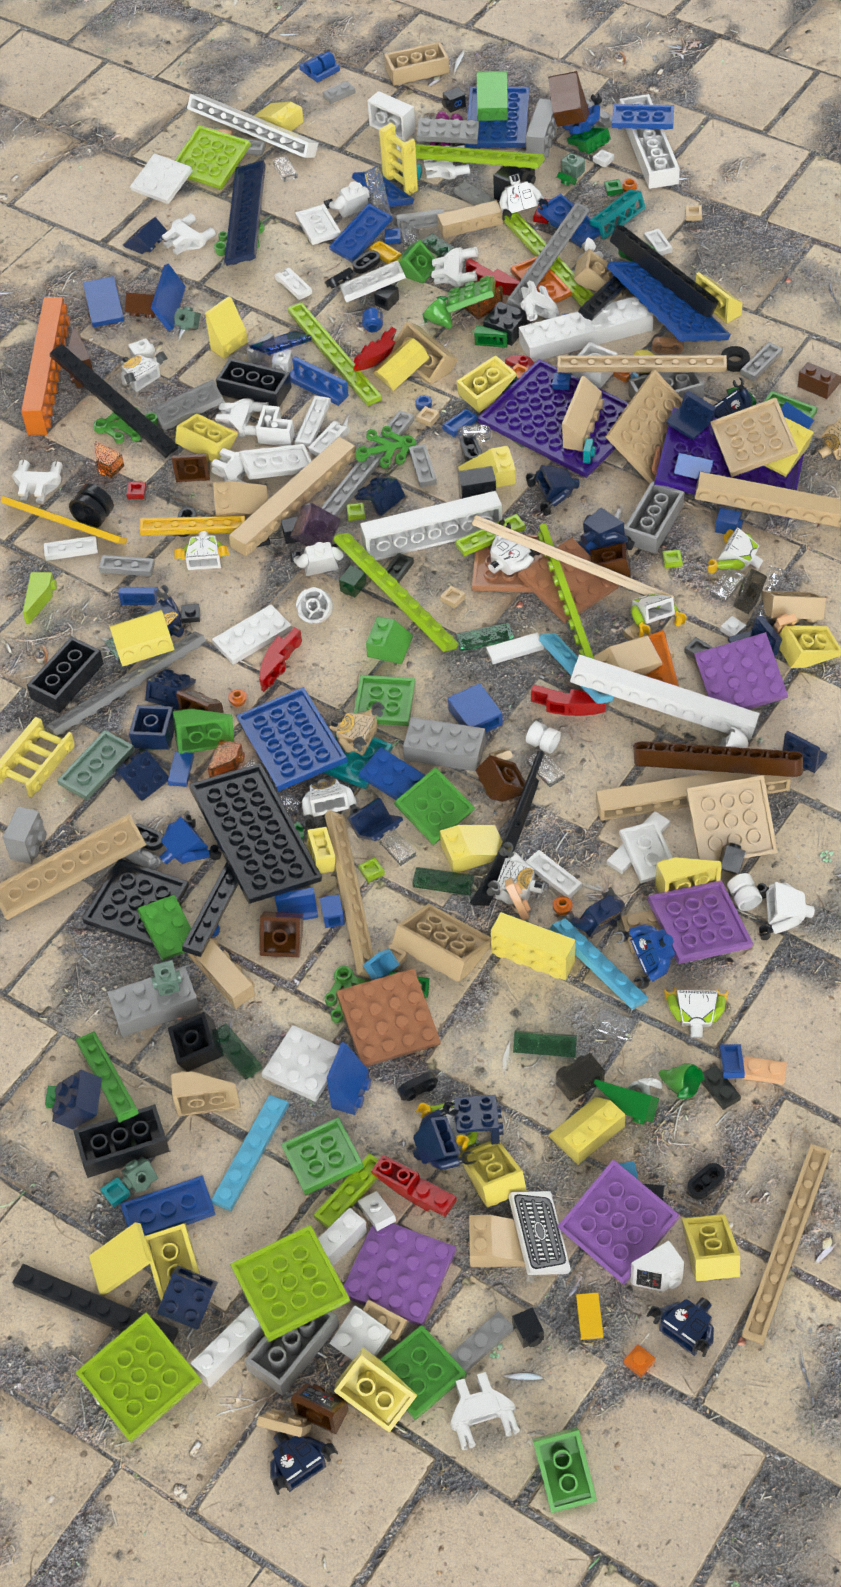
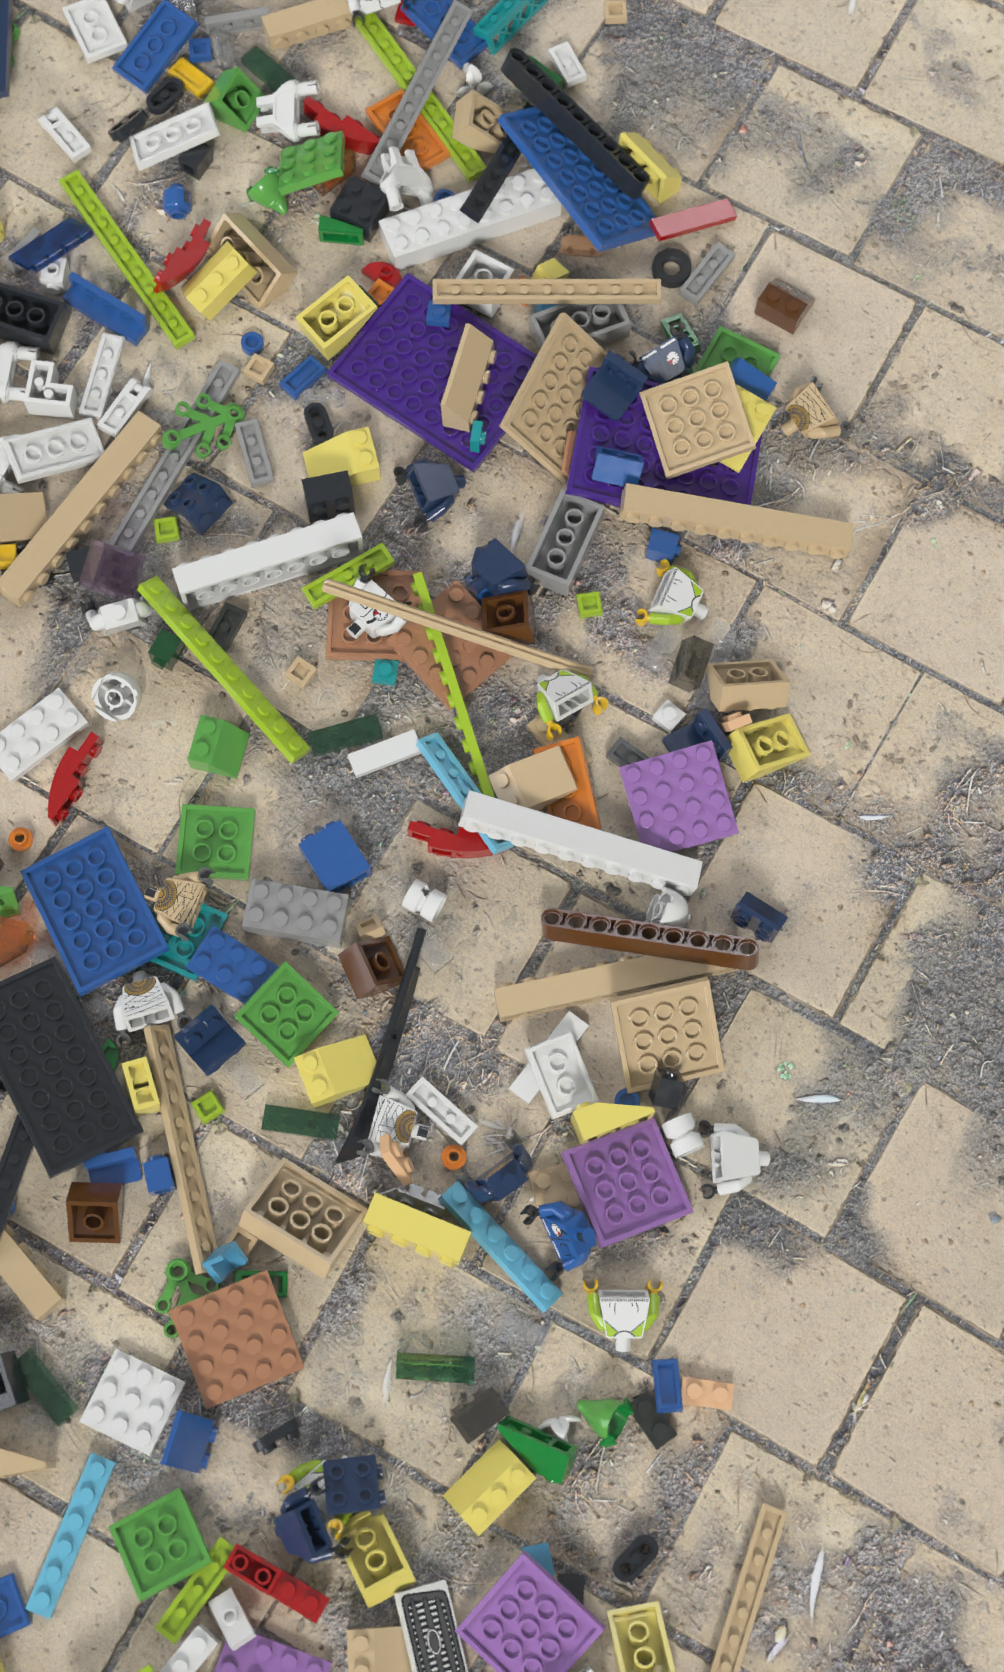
camera: 10 degrees left, 20 degrees up
none -> teal plate [372,659,399,687]
none -> tile [649,198,737,242]

